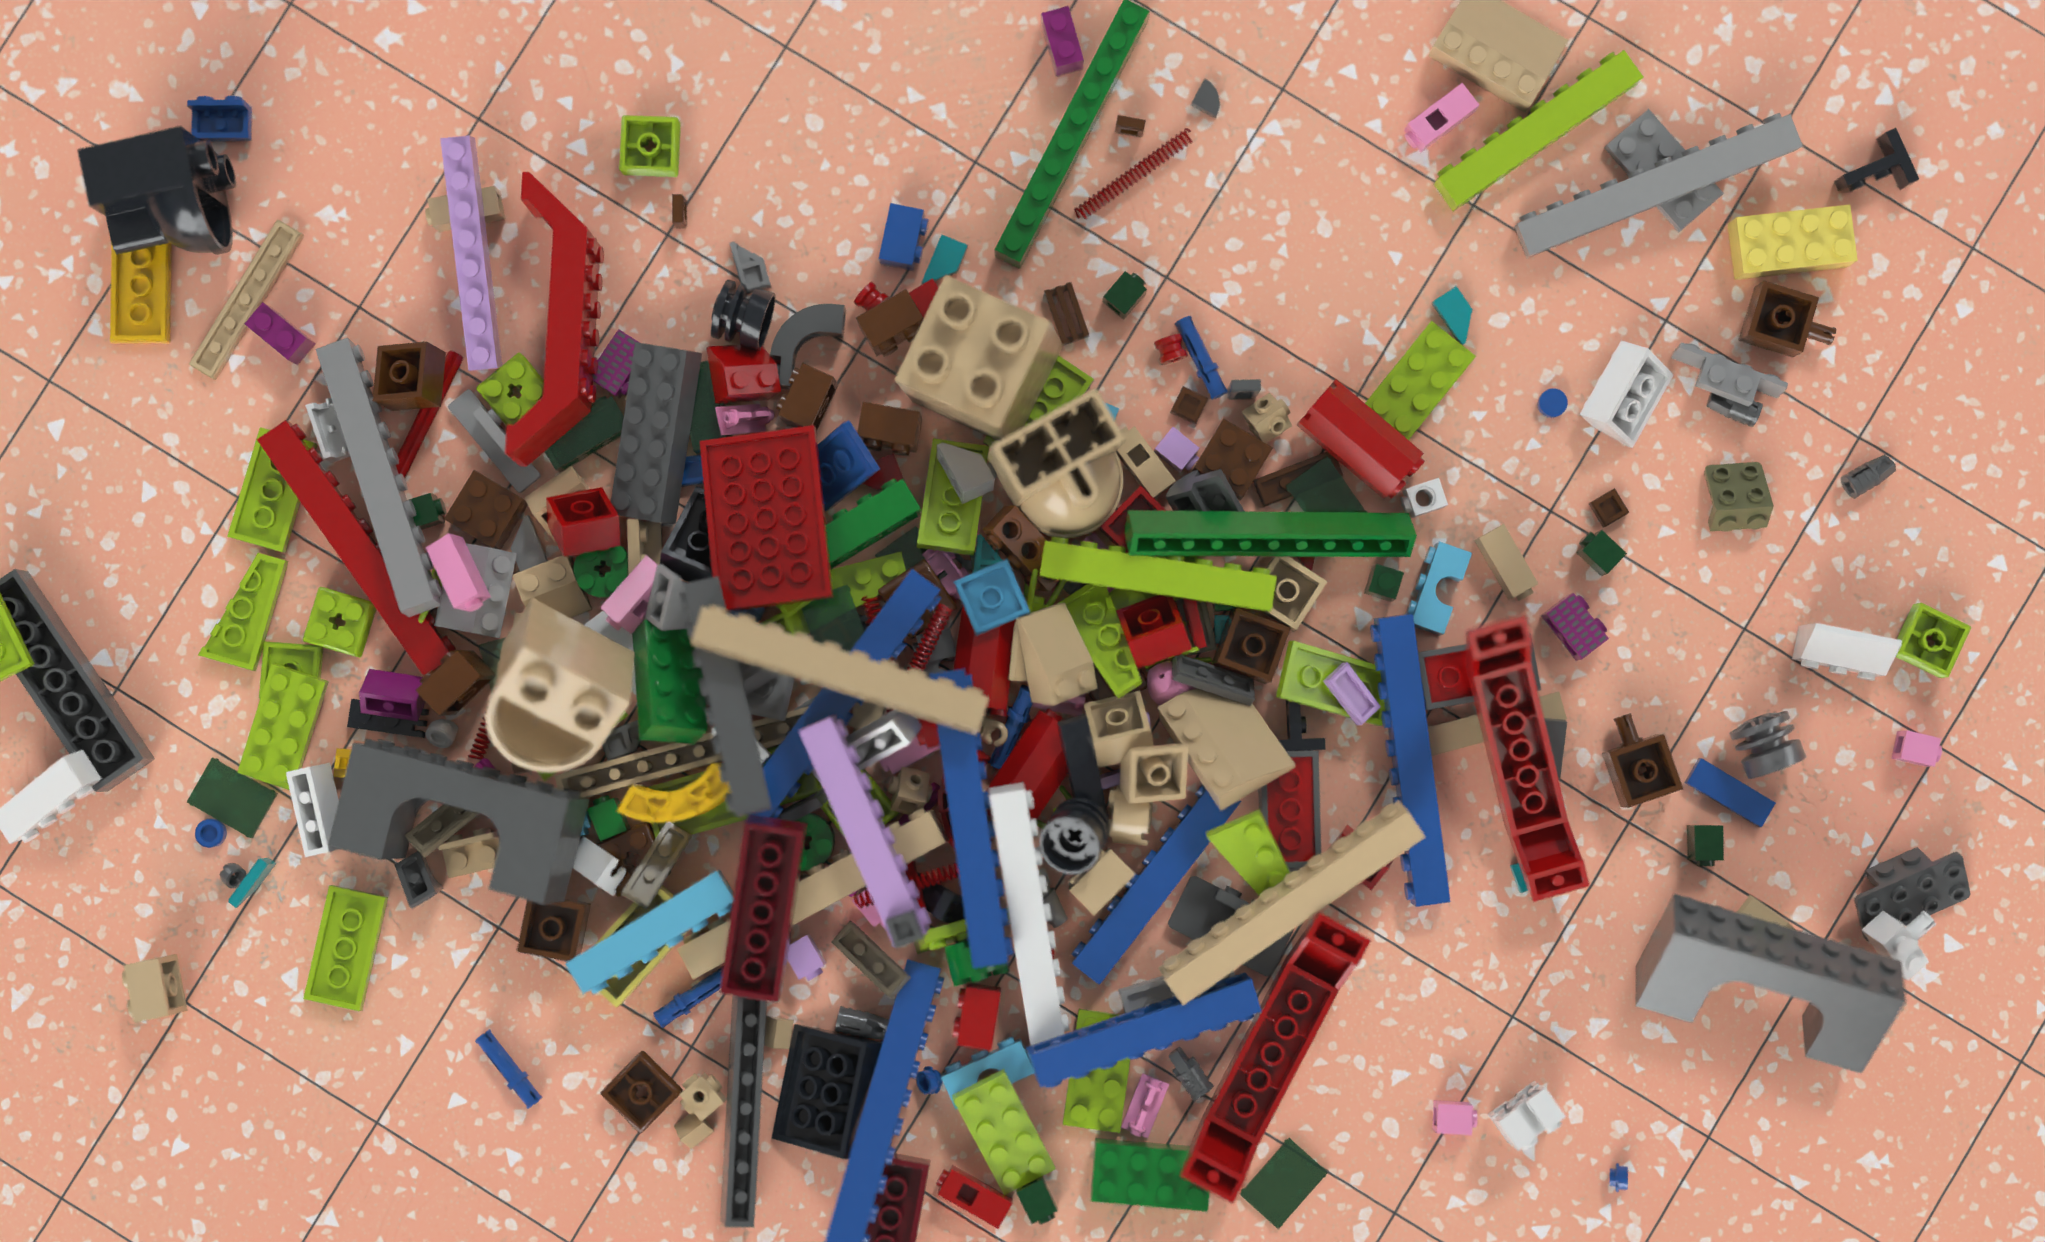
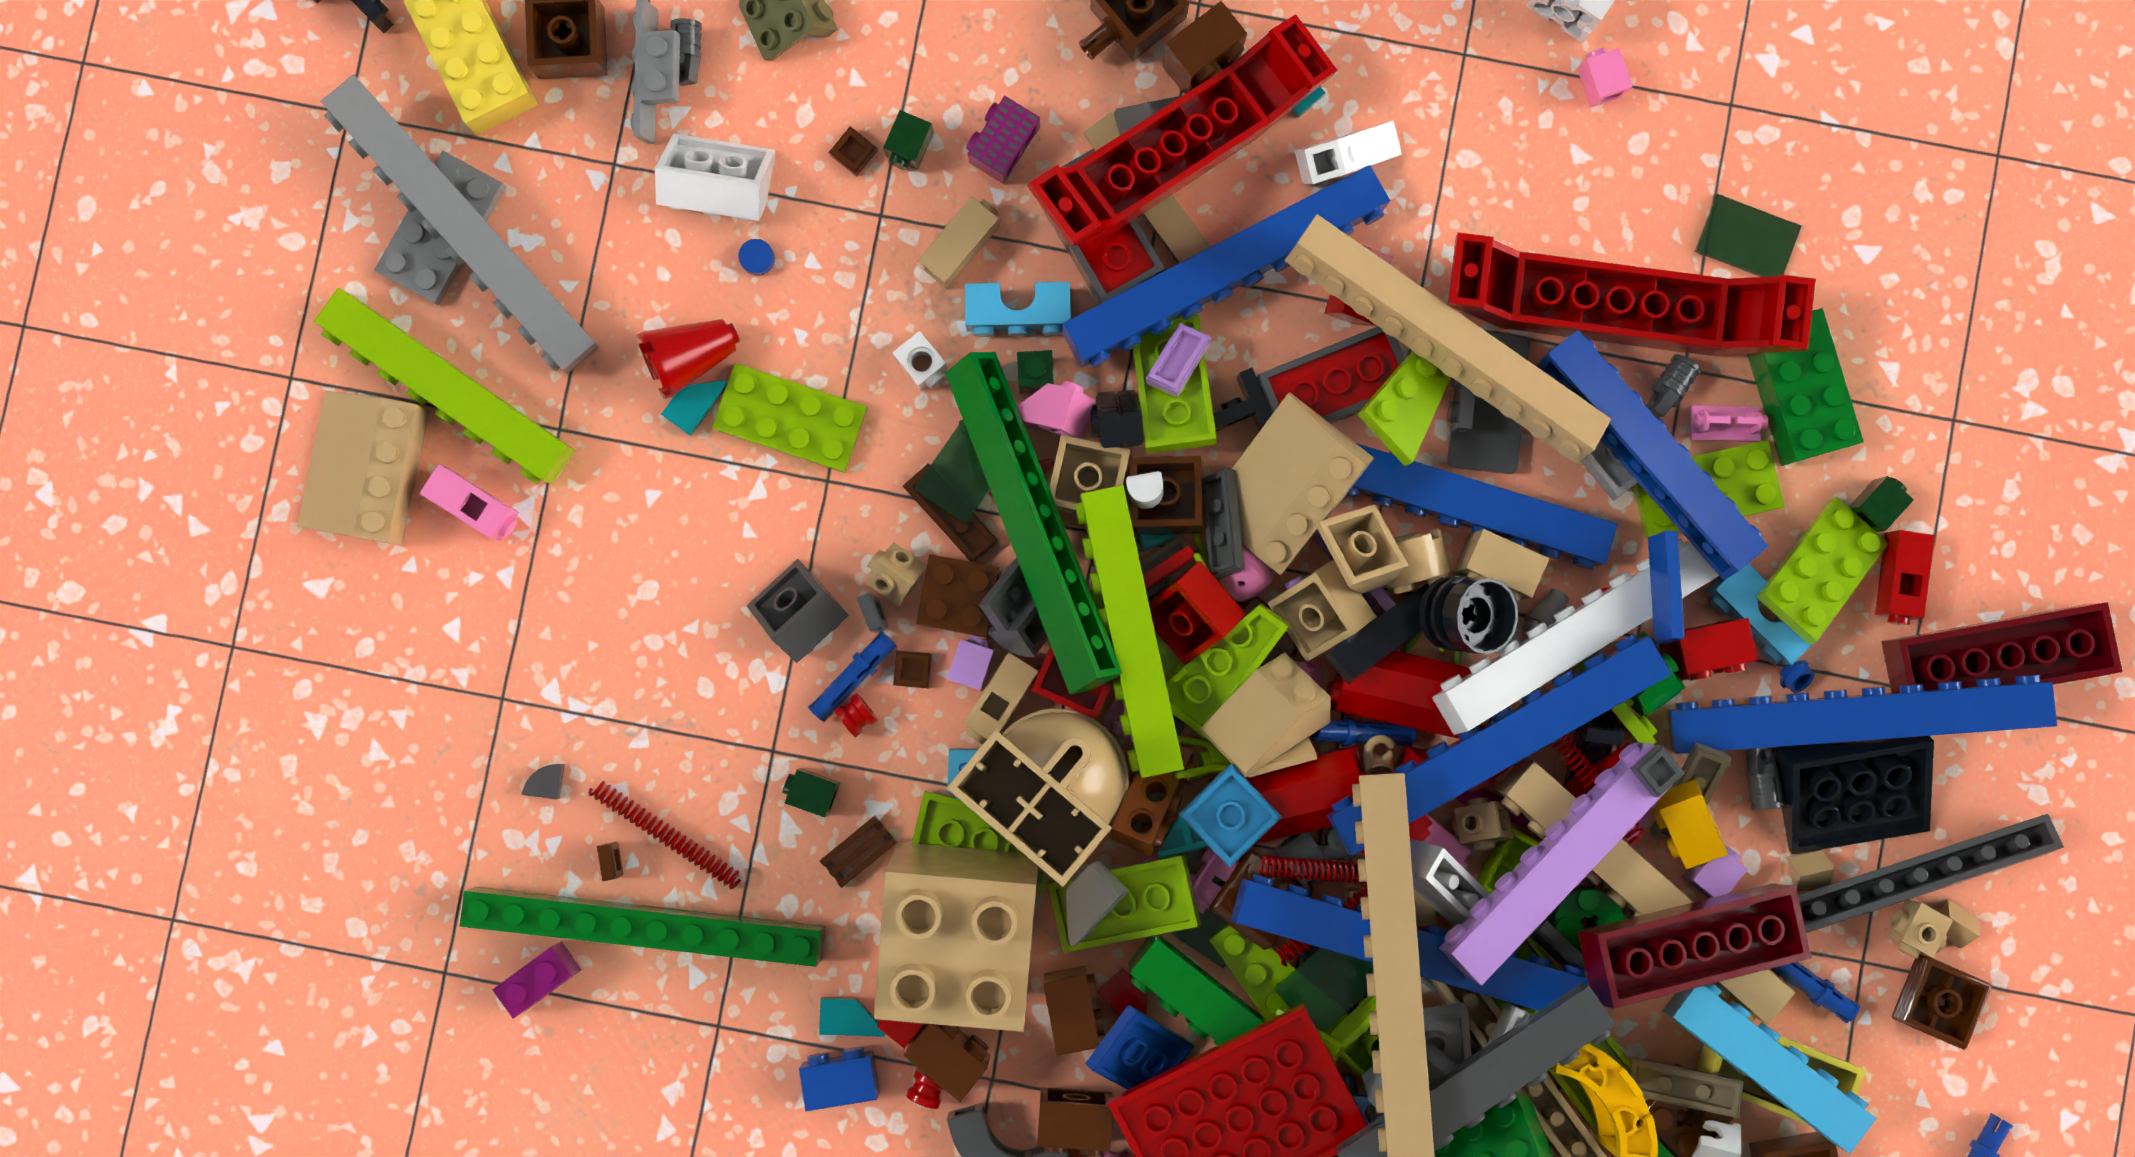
camera: 115 degrees left, 0 degrees up
red brick [1297,379,1425,499] -> none
none -> red cone [636,319,740,399]
none -> dark grey slope [747,559,849,663]
none -> bright pink slope [1017,381,1094,439]
none -> black brick [1090,390,1144,448]
none -> white brick [1126,471,1163,509]
none -> reddish brown brick [1162,1,1247,94]
none -> white slope [1294,121,1402,184]
none -> blue tile [1648,531,1685,644]
none -> yellow brick [1652,779,1728,869]

